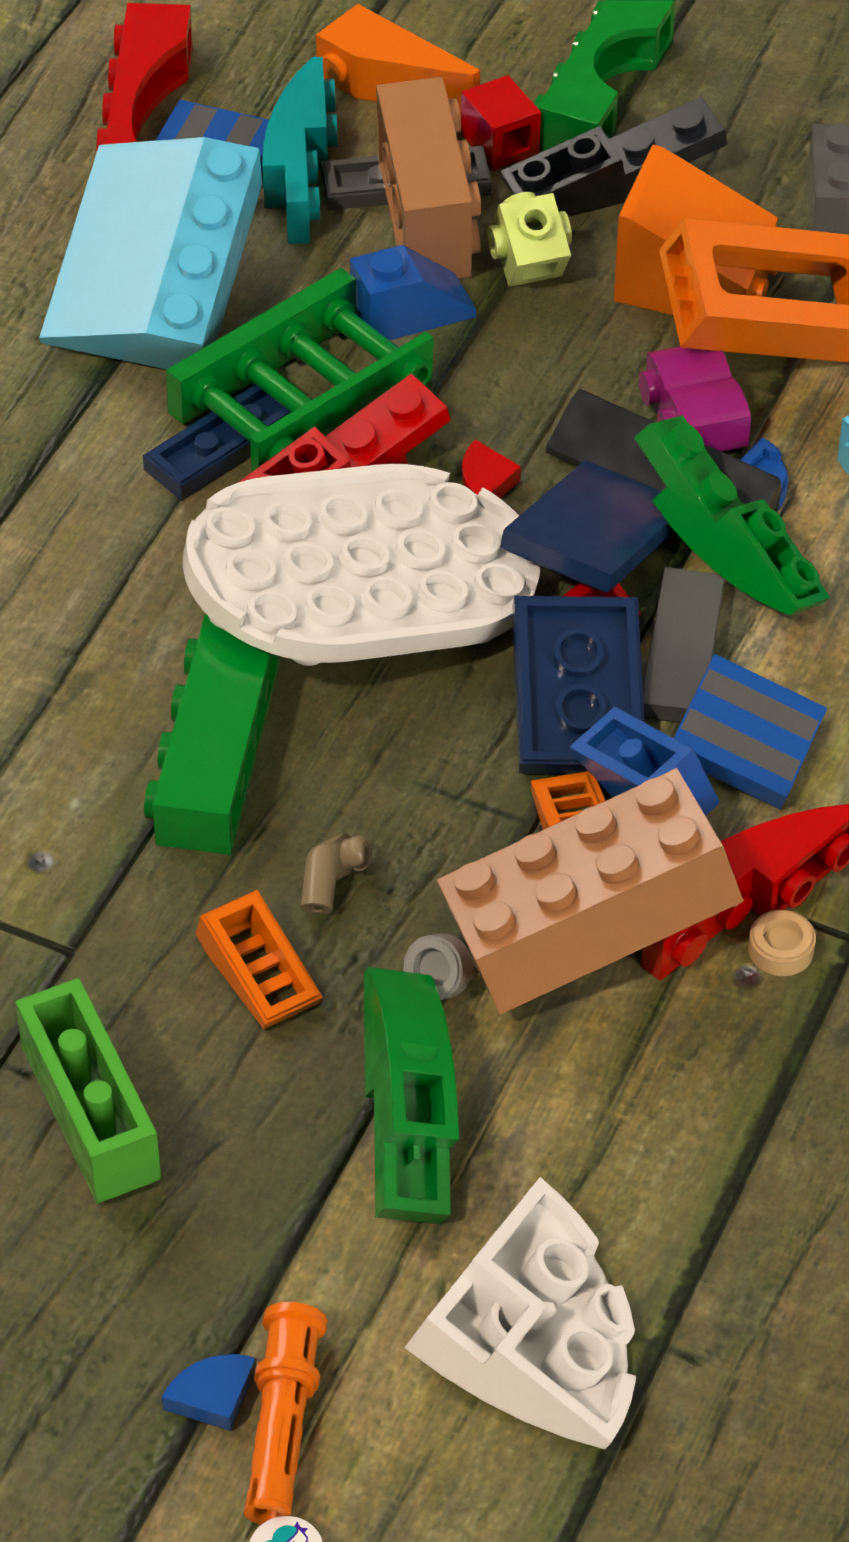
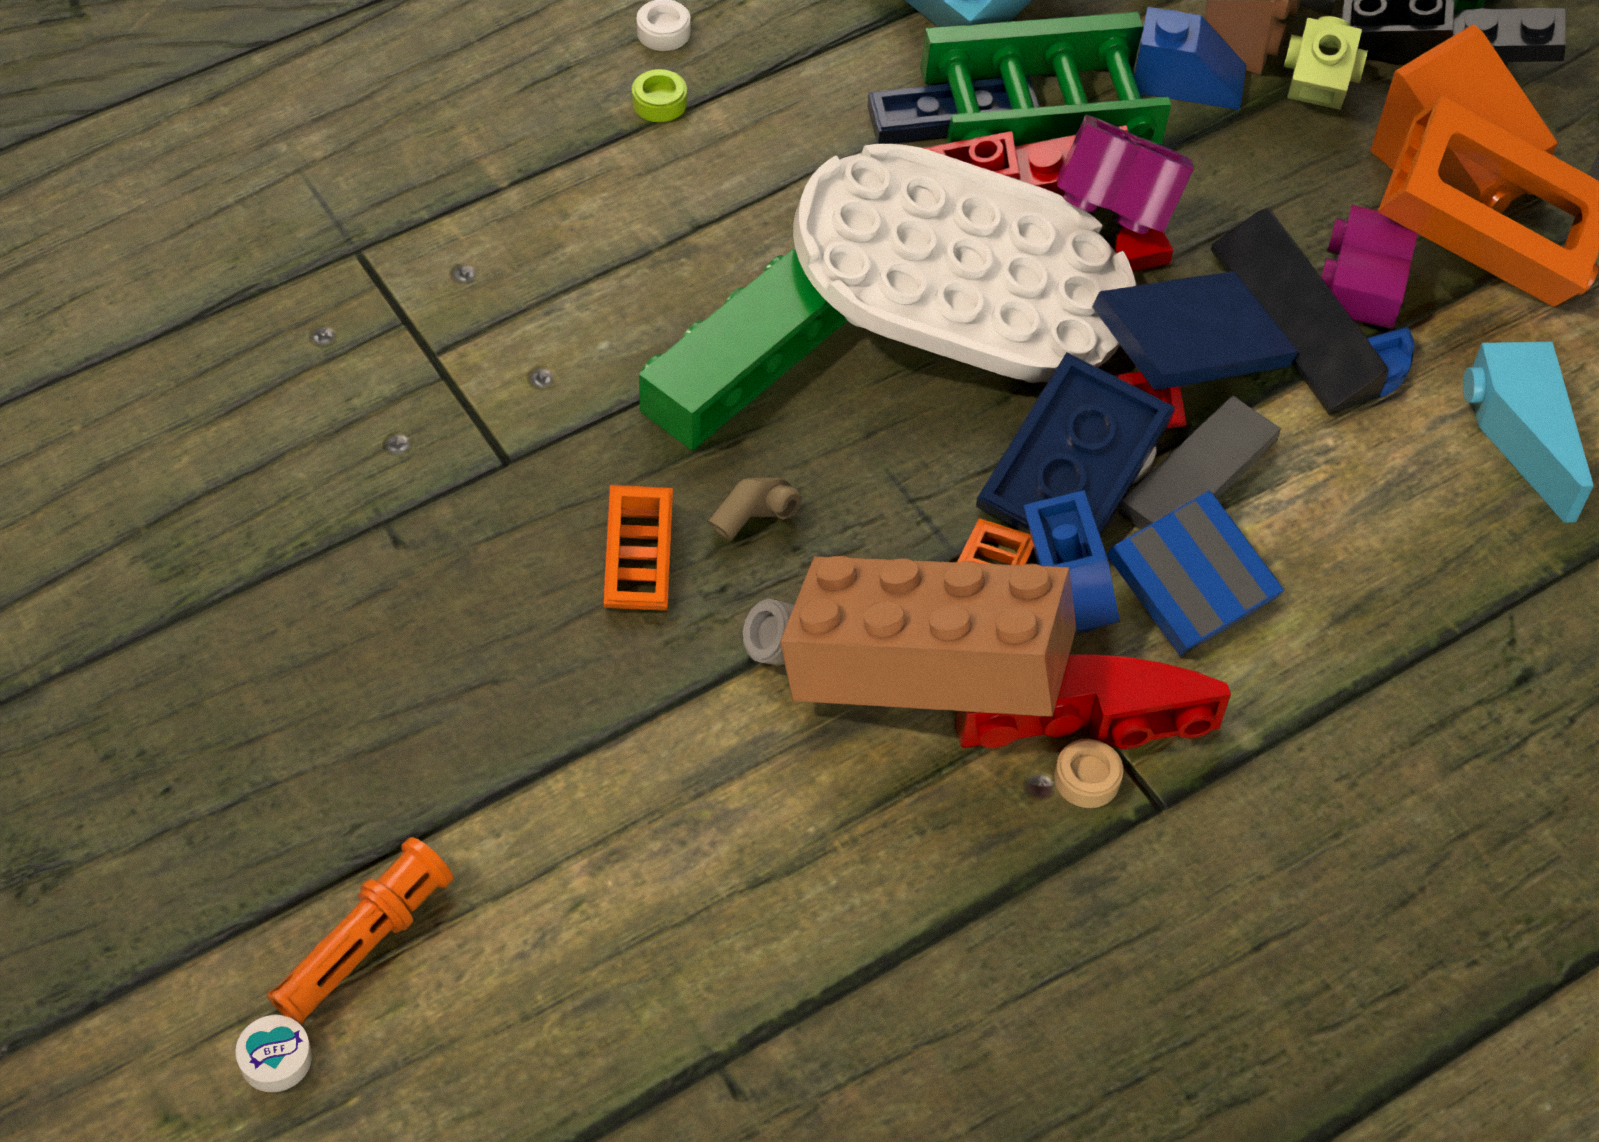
camera: 30 degrees right, 5 degrees up
bright green brick [15,978,161,1204] -> none
blue tile [162,1354,256,1431] -> none
green slope [364,967,459,1225] -> none
white brick [404,1177,636,1449] -> none
green slope [634,415,831,615] -> none
none -> magenta brick [1057,115,1194,234]

